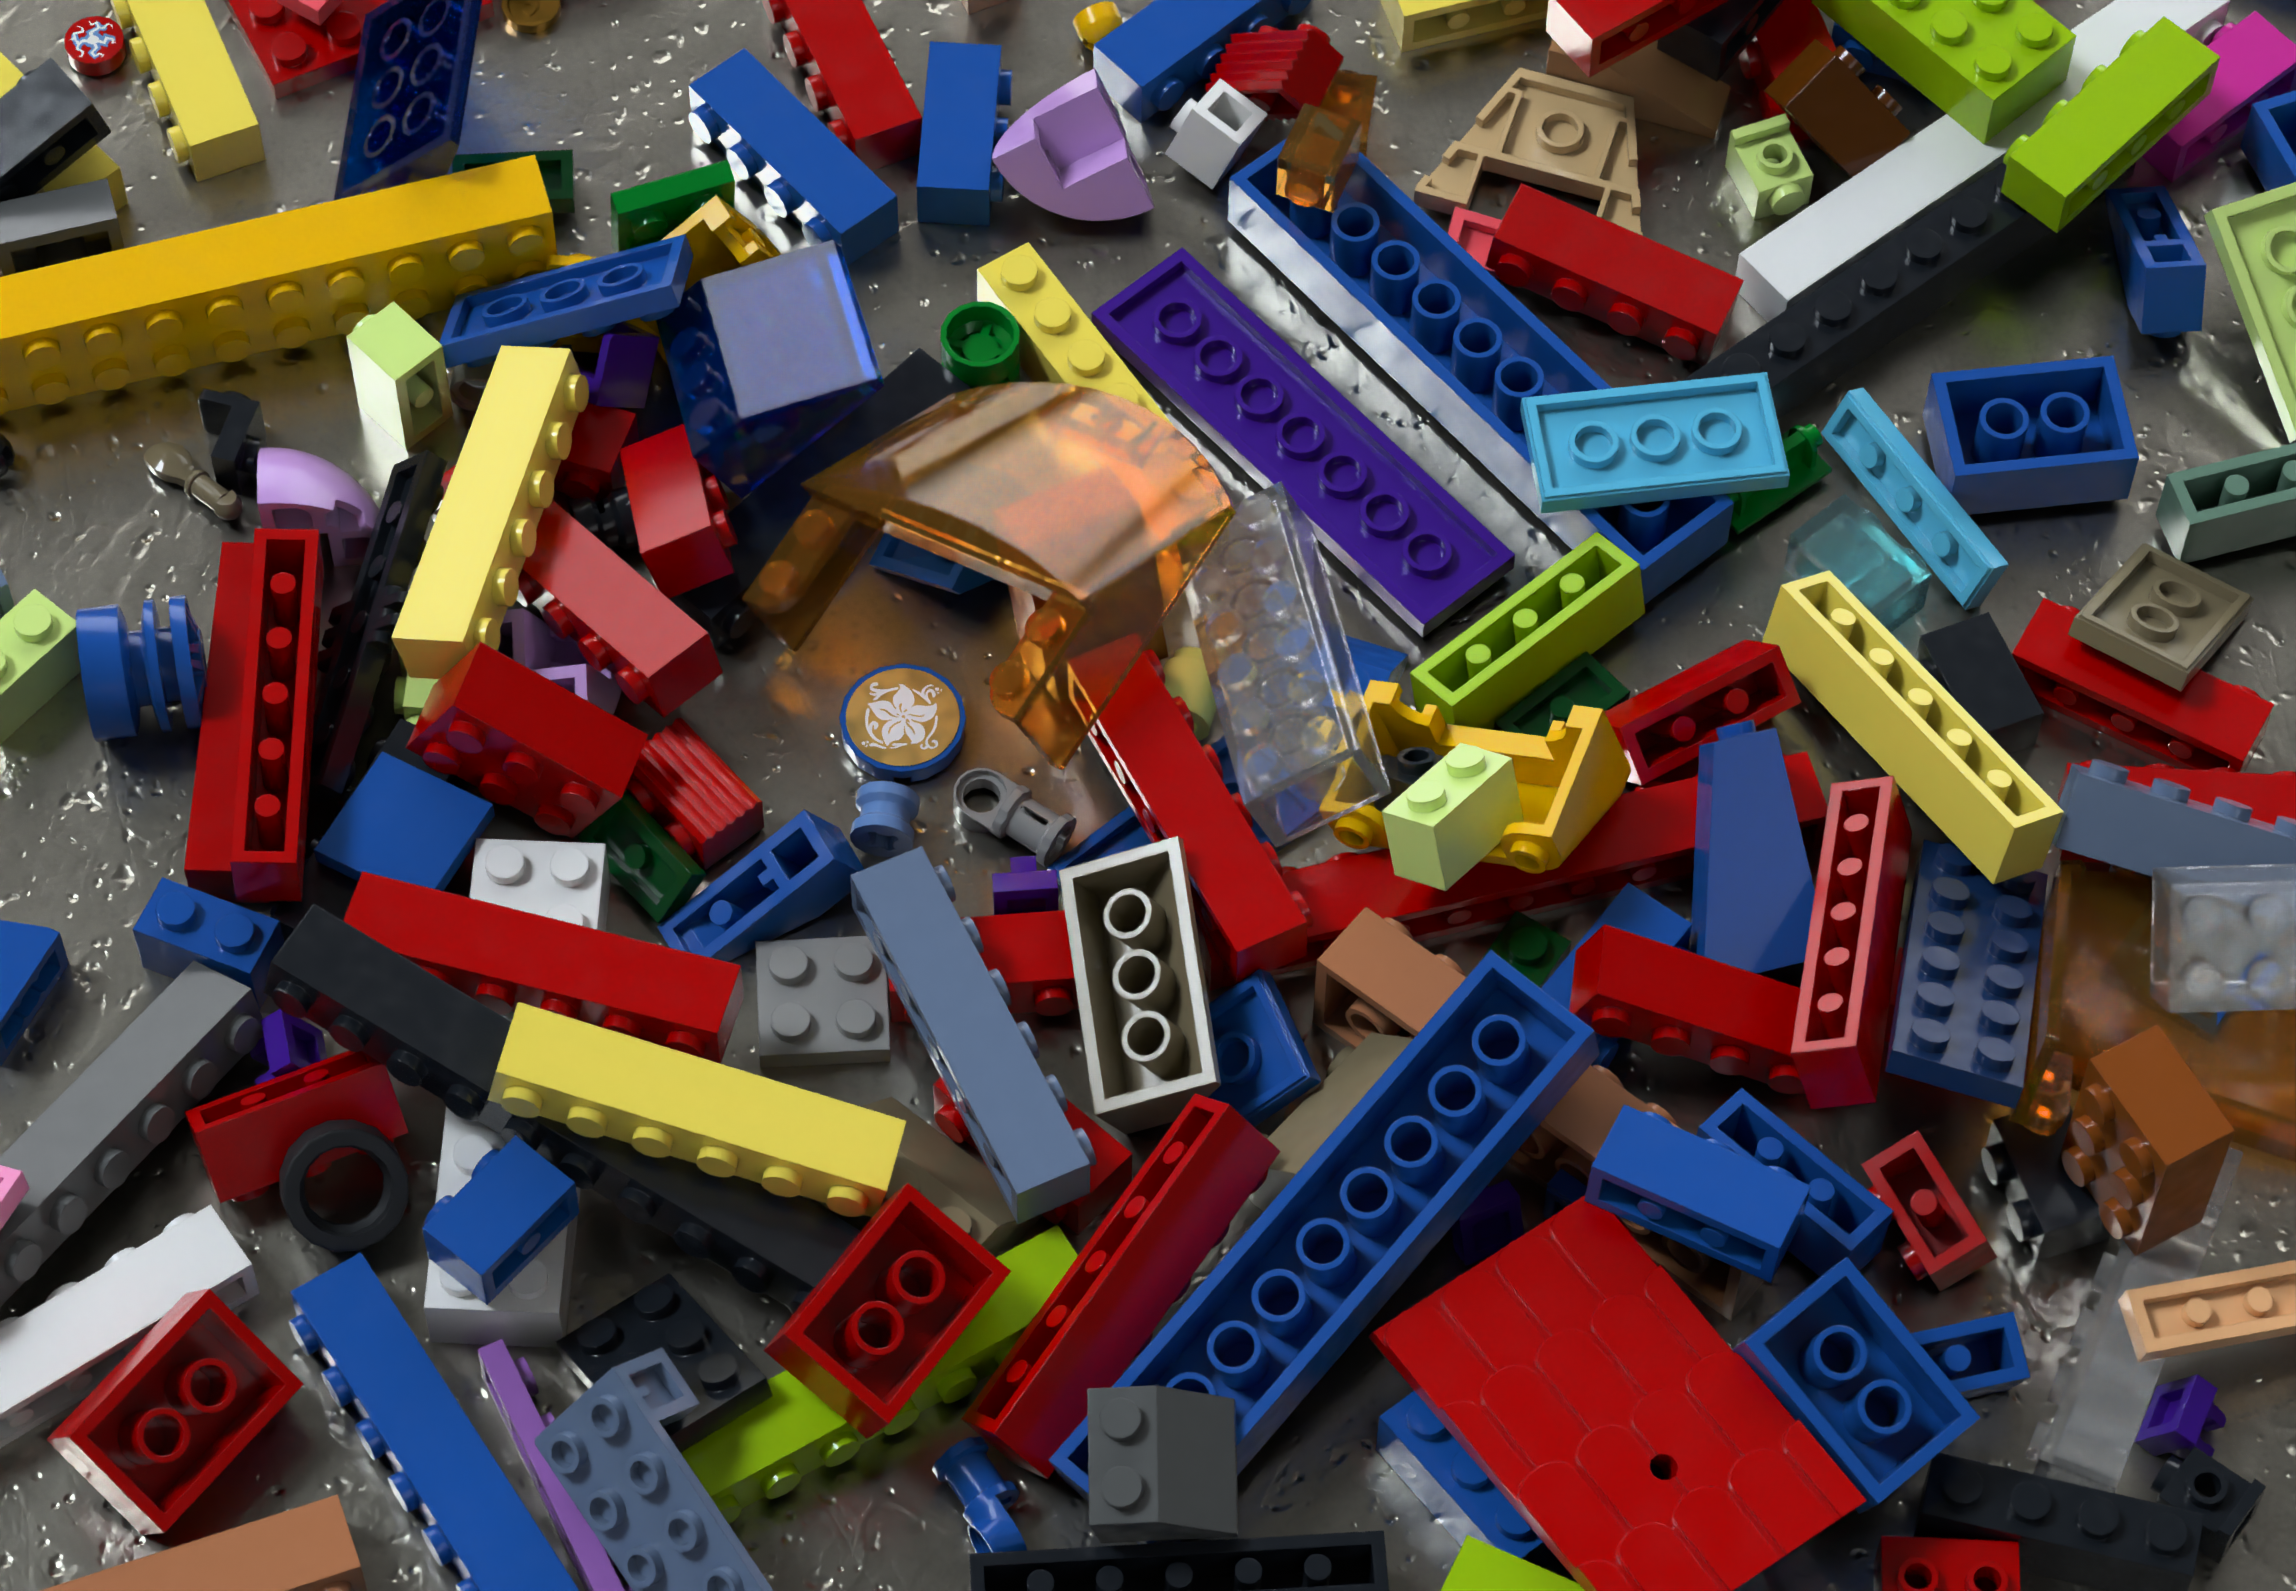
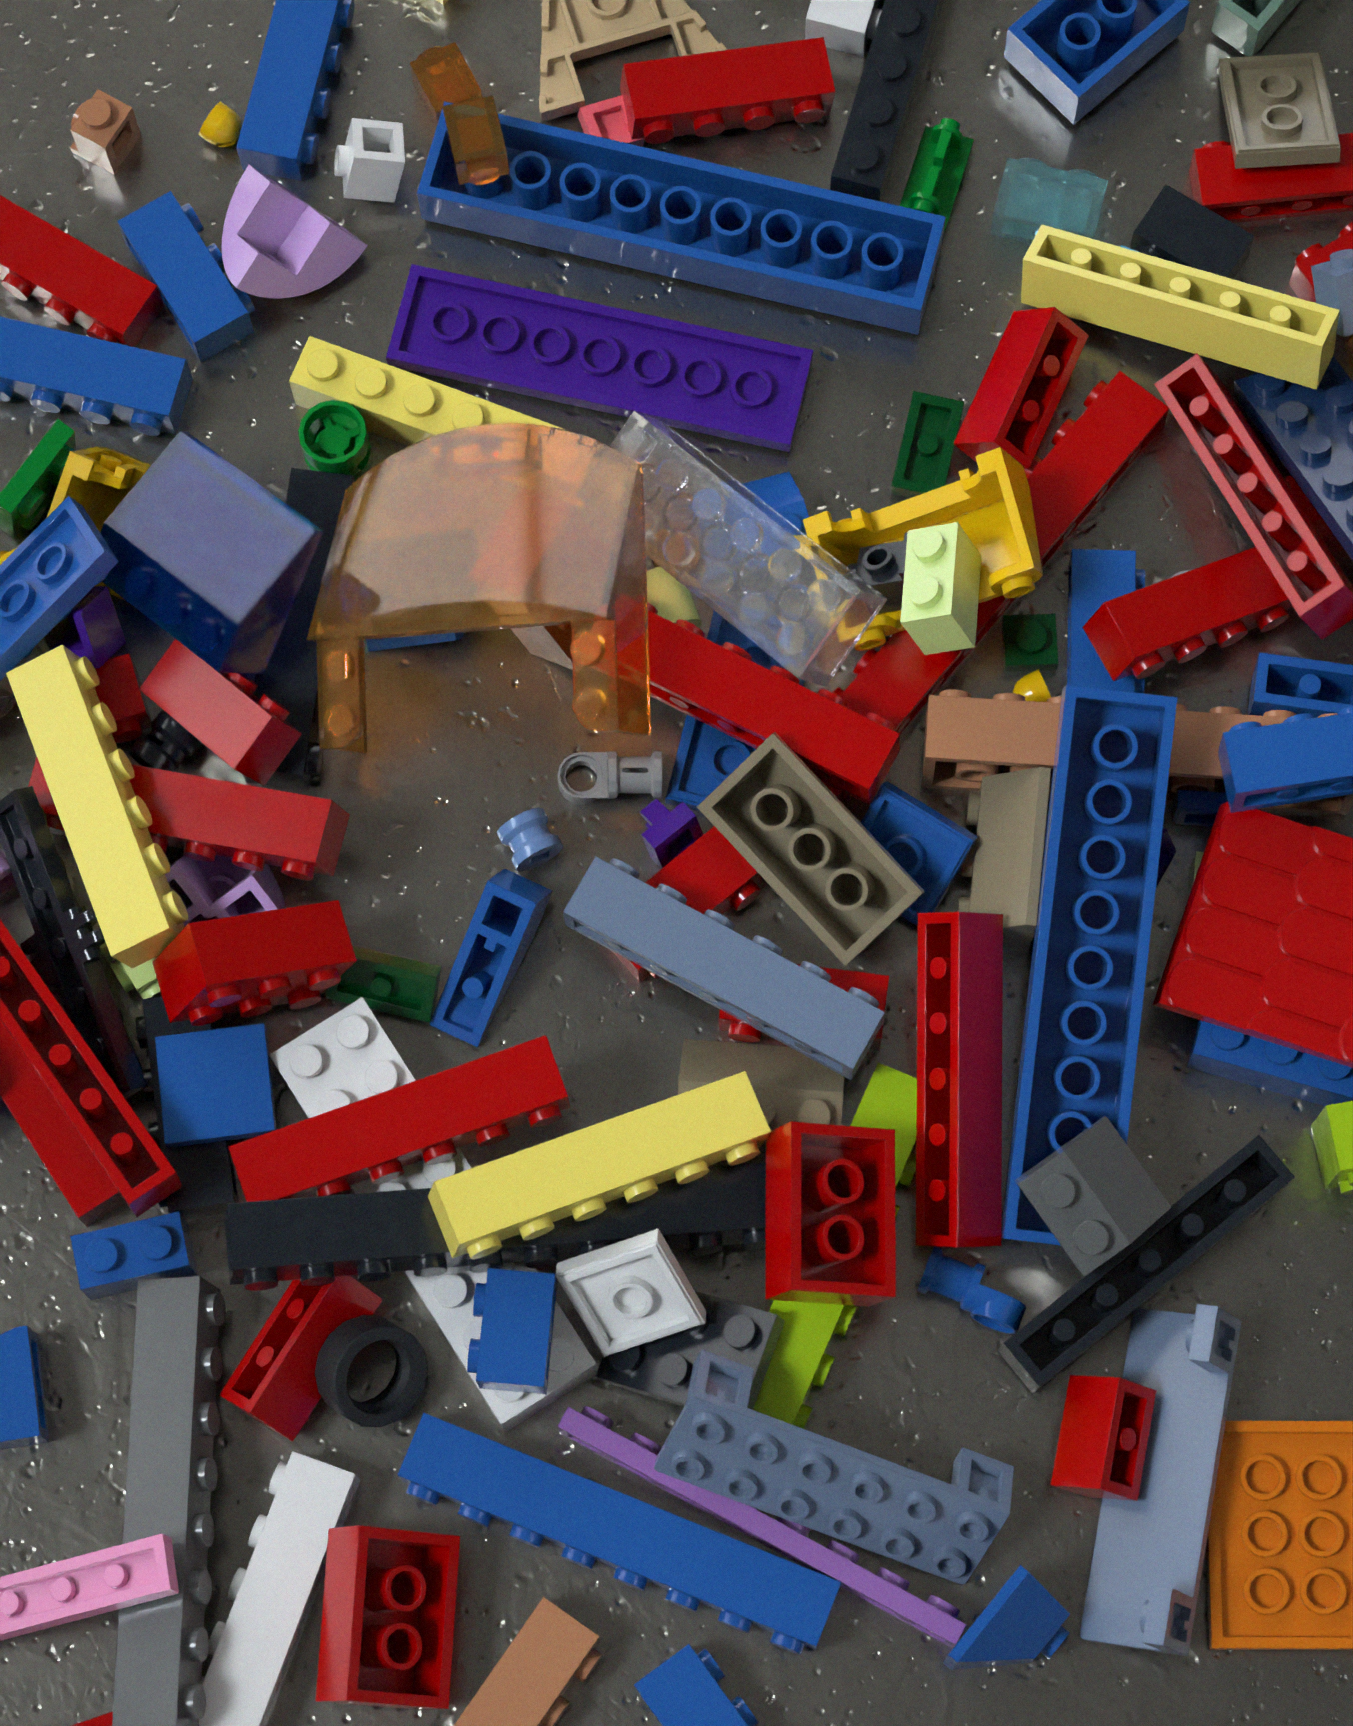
camera: 30 degrees left, 15 degrees up
dark purple tile [250,1009,327,1085] -> none
red brick [626,718,764,871] -> none
light grey plate [755,936,891,1068] -> none
tile [839,663,966,782] -> none
red brick [1205,24,1344,121] -> none
lime brick [1410,532,1645,730] -> none
medium azure tile [1520,372,1790,514] -> none
blue slope [1690,719,1815,974] -> none
medium azure tile [1821,387,2009,610] -> none
none -> white tile [555,1229,706,1357]

